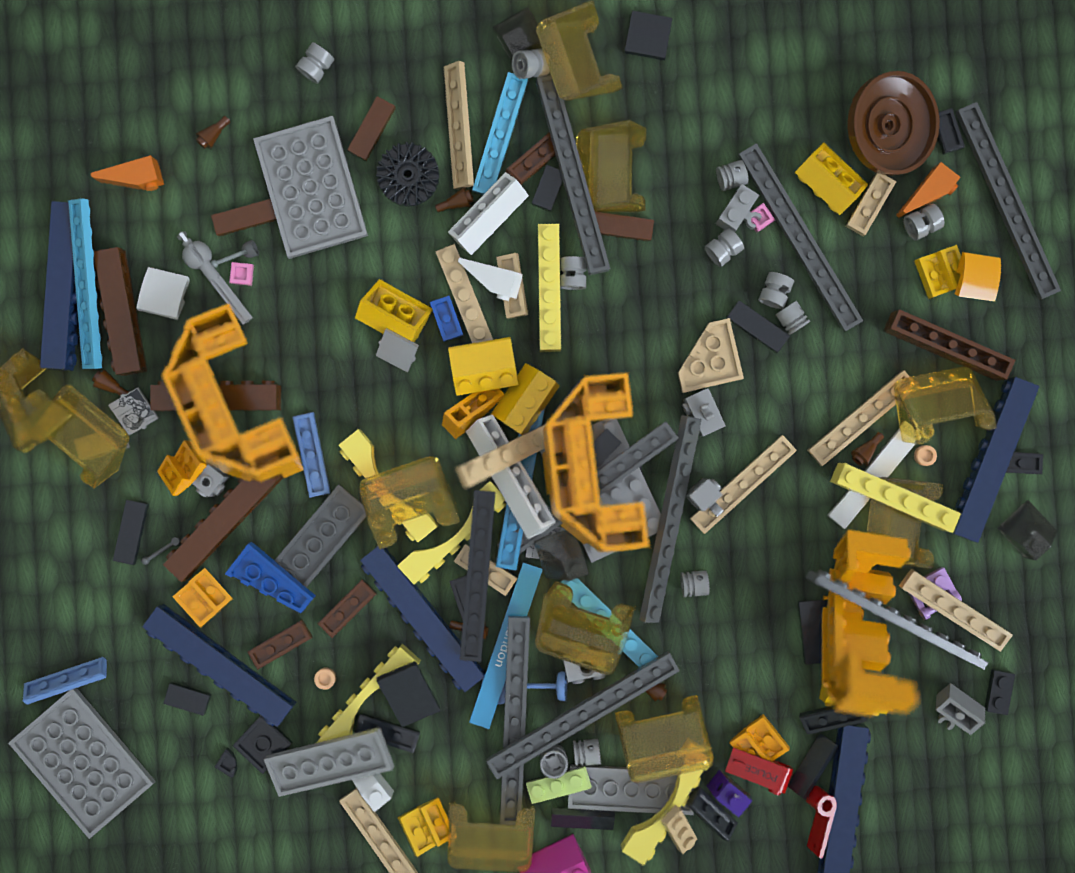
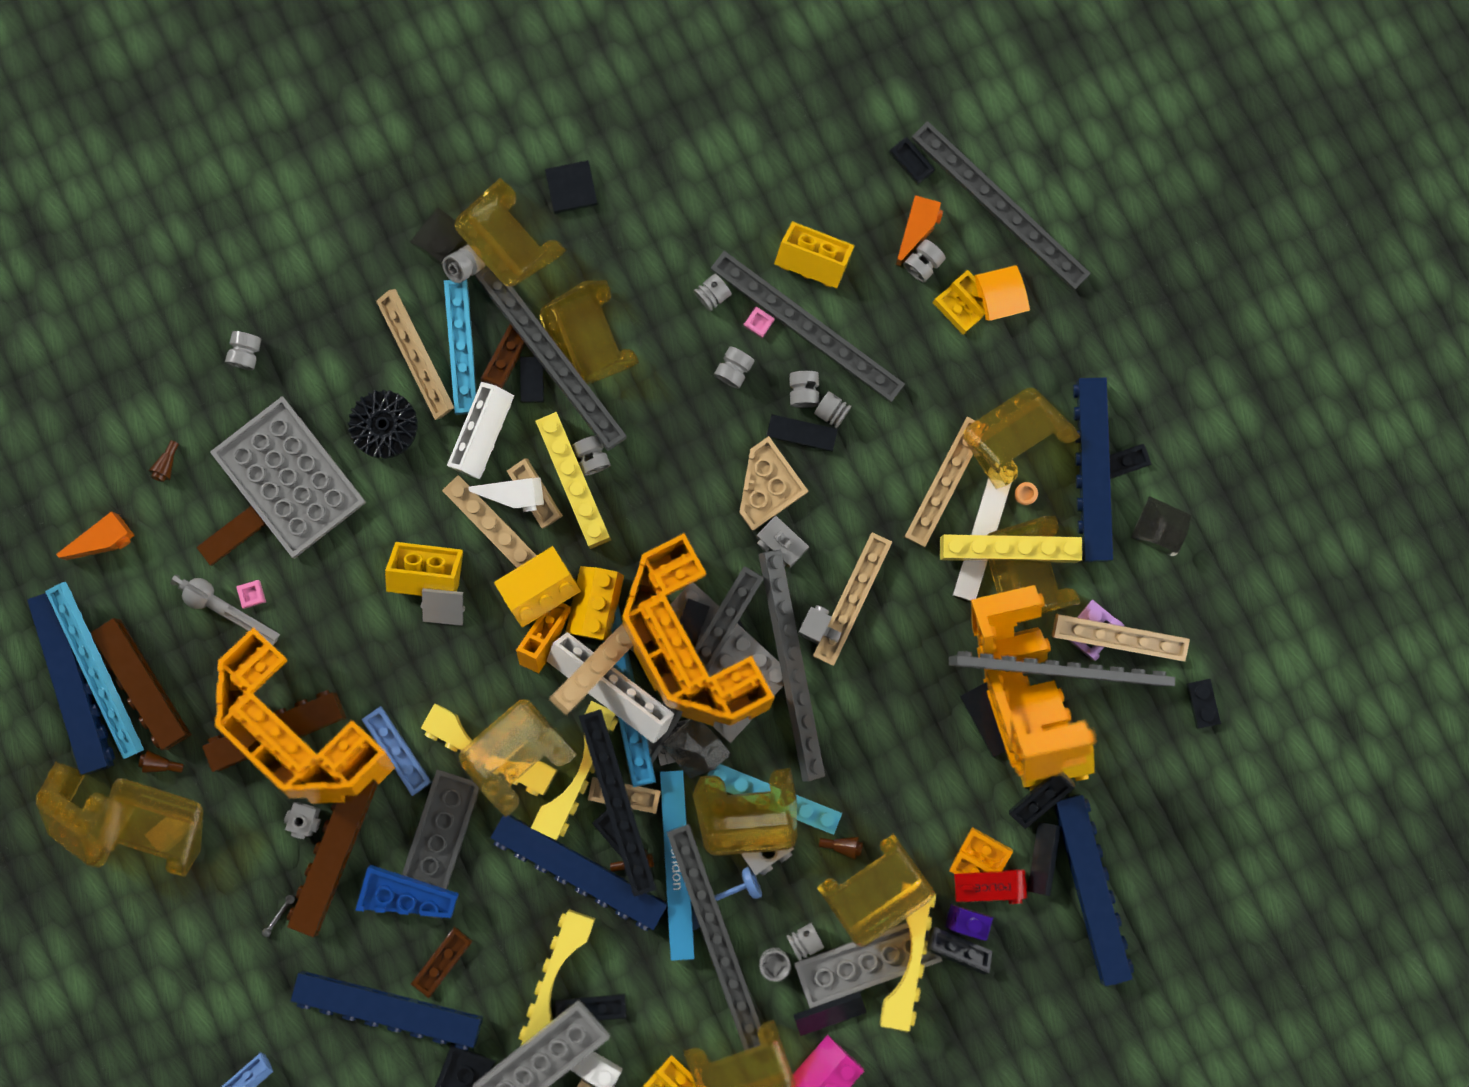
camera: 20 degrees left, 5 degrees down
piece [108,387,159,435] -> none
black tile [113,499,149,565] -> none
white slope [137,267,190,320] -> none
light orange slope [157,440,207,496] -> none
black tile [163,682,211,716] -> none
light orange slope [172,568,233,628] -> none
hinge [210,240,259,268] -> none
light nougat tile [314,667,336,690] -> none
reddish brown tile [318,579,377,638] -> none
reddish brown tile [347,96,396,161] -> none
black tile [376,661,440,727] -> none
blue plate [430,296,463,342] -> none
reddish brown cone [435,187,474,212] -> none
dark grey plate [486,651,680,779] -> none
yellowish green plate [526,766,592,804] -> none
reddish brown tile [595,212,654,242] -> none
tan plate [661,805,697,854] -> none
light grey piece [680,570,710,597] -> none
light grey brick [715,184,762,232] -> none
red door [806,786,837,858] -> none
tan plate [845,173,896,236] -> none
reddish brown container [848,71,940,176] -> none
reddish brown cone [851,432,884,466] -> none
reddish brown brick [883,309,1015,381] -> none
light grey brick [936,683,985,735] -> none

